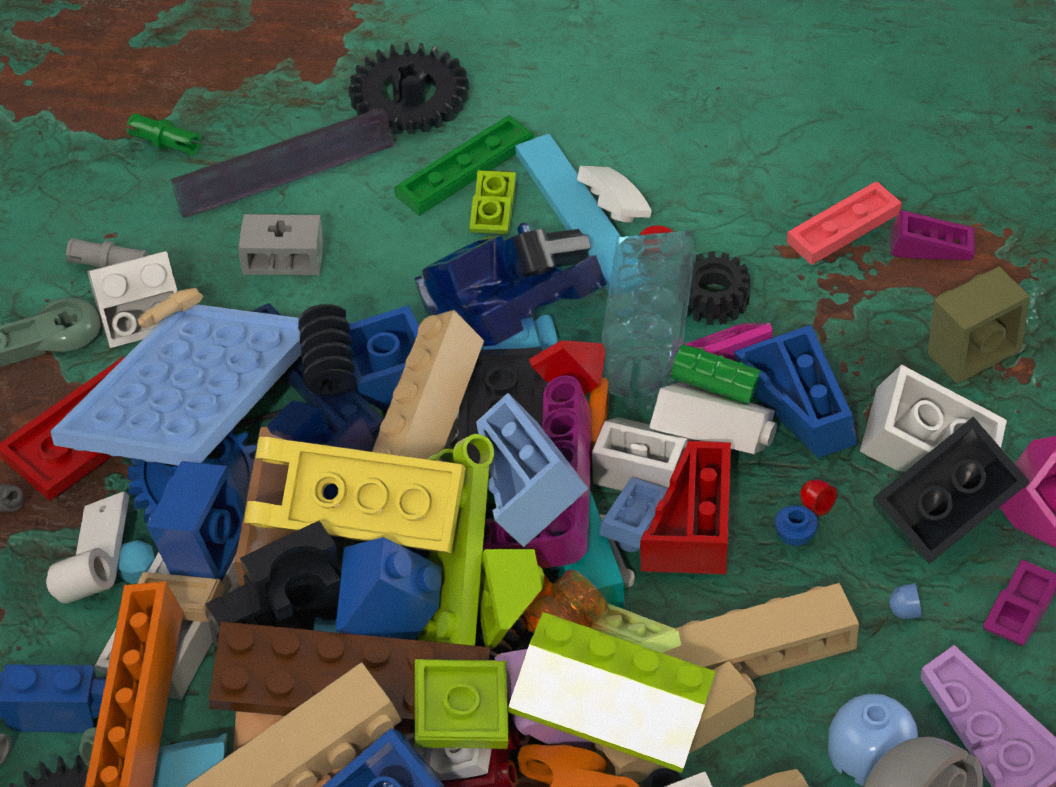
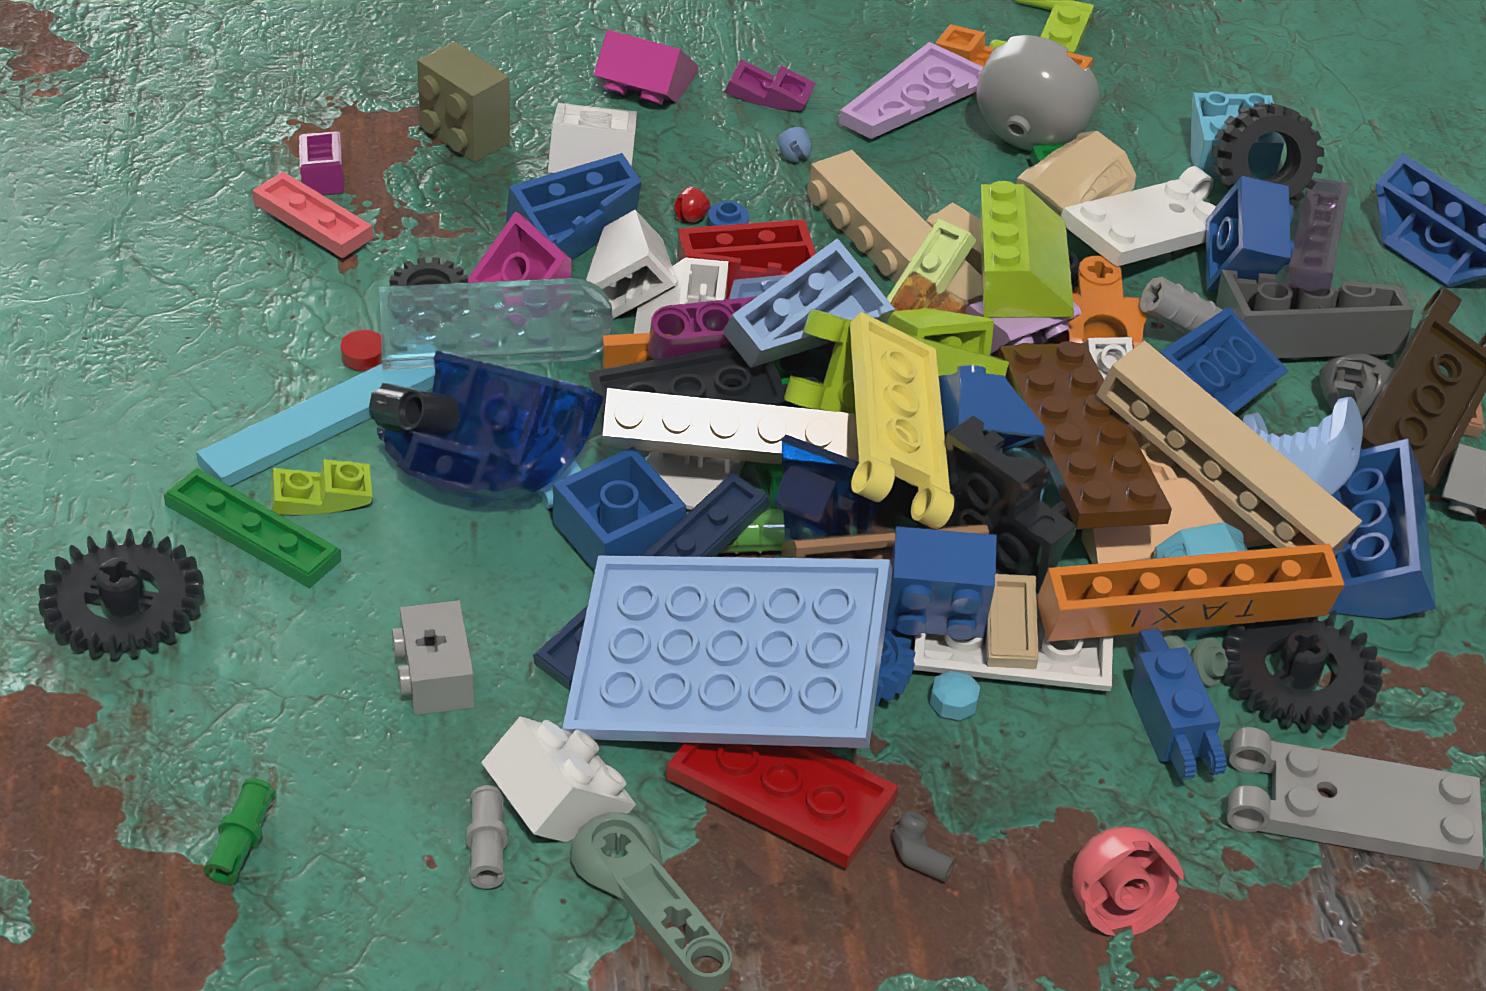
camera: 110 degrees left, 5 degrees down
white door [46,491,129,604] -> none
tan piece [138,288,203,328] -> none
plate [170,108,394,218] -> none
black piece [298,304,357,397] -> none
lime tile [414,659,508,749] -> none
red slope [529,340,606,395] -> none
white slope [577,166,652,222] -> none
green axle [670,344,761,405] -> none
light blue cylinder [828,694,918,786] -> none
black slope [873,416,1030,564] -> none

